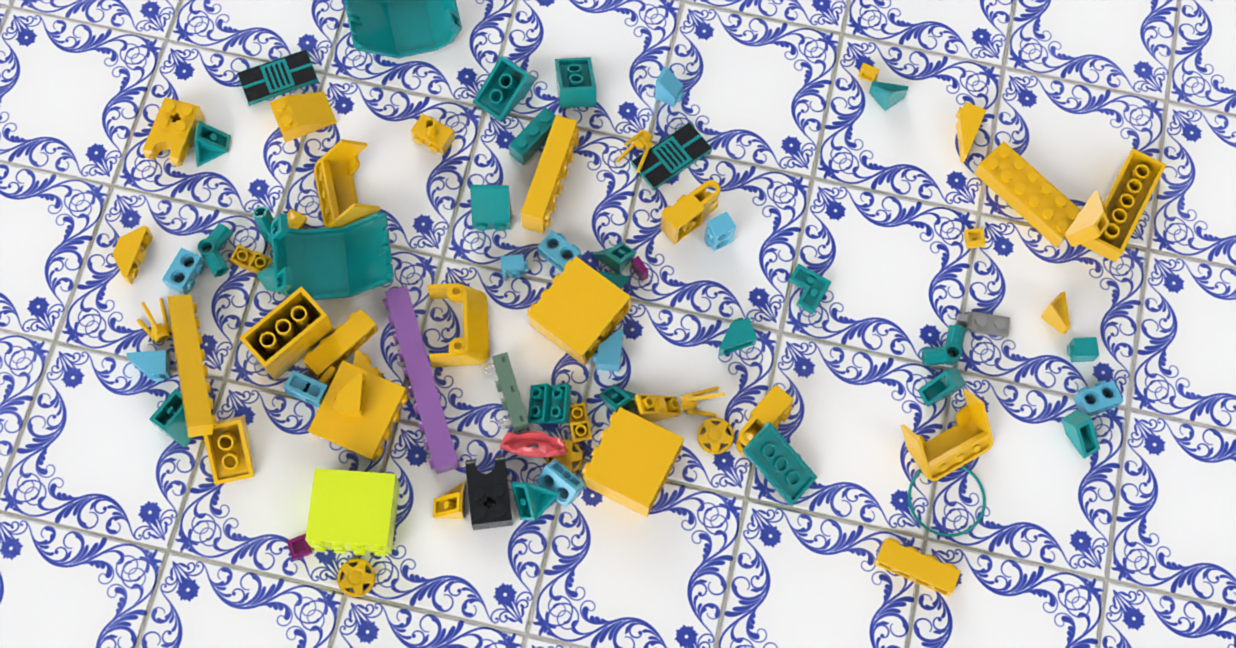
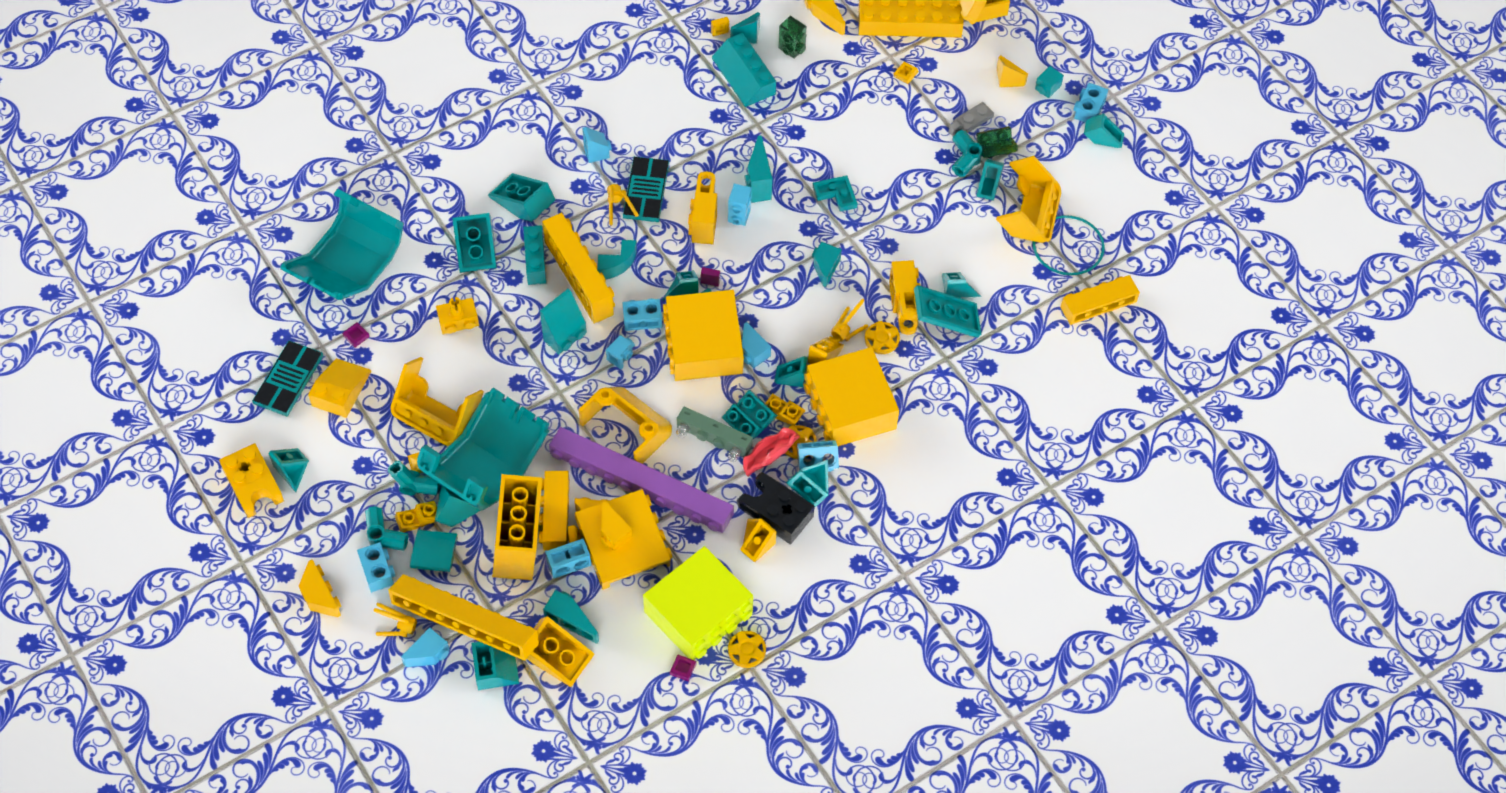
camera: 45 degrees left, 10 degrees down
none -> magenta tile [342,322,370,348]
none -> teal slope [410,530,458,572]
none -> teal slope [543,590,599,644]
none -> teal brick [597,240,637,280]
none -> teal slope [712,33,776,107]
none -> teal slope [744,135,773,203]
none -> clear green brick [778,15,807,59]
none -> teal slope [942,272,982,298]
none -> clear green bracket [976,126,1018,158]

